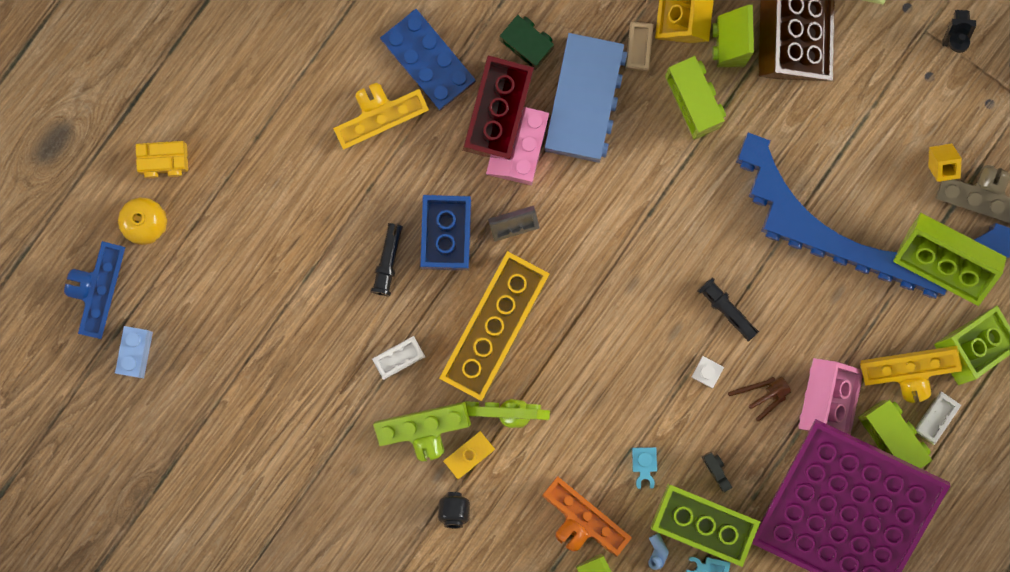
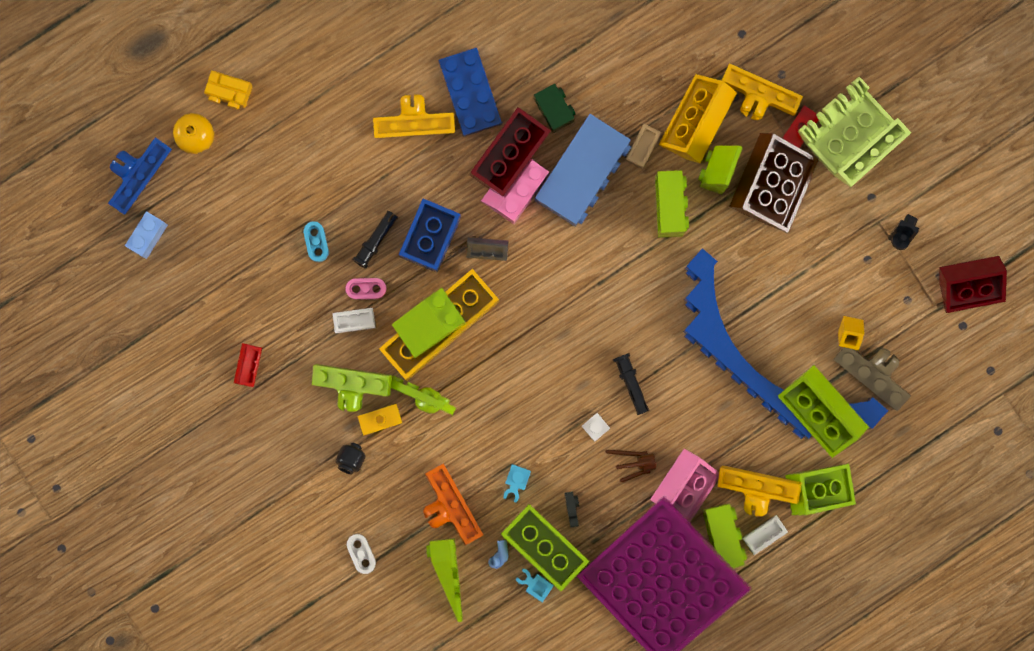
camera: 20 degrees right, 0 degrees up
none -> red plate [234,343,262,388]
none -> medium azure plate [304,221,329,262]
none -> bright pink plate [345,278,387,300]
none -> lime slope [392,288,466,358]

